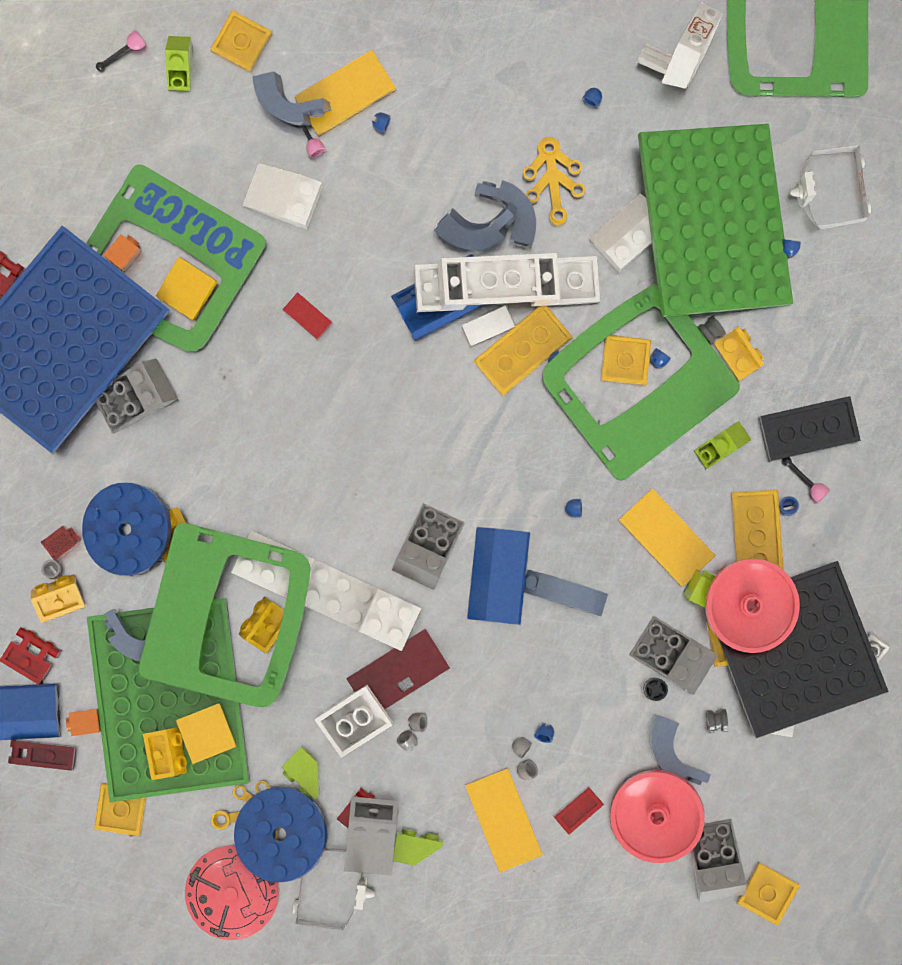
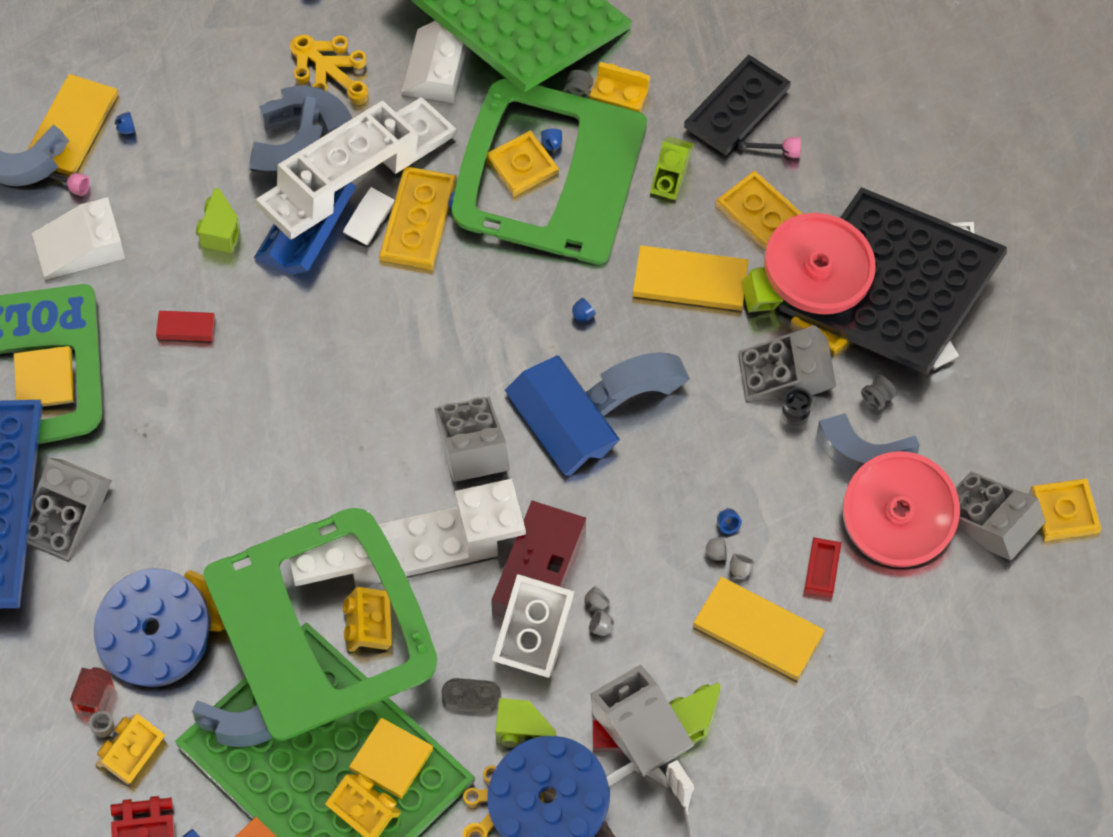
camera: 35 degrees left, 25 degrees down
blue hinge [780,496,799,516] -> none
none -> lime slope [196,188,240,254]
none -> clear smoke plate [441,678,501,713]

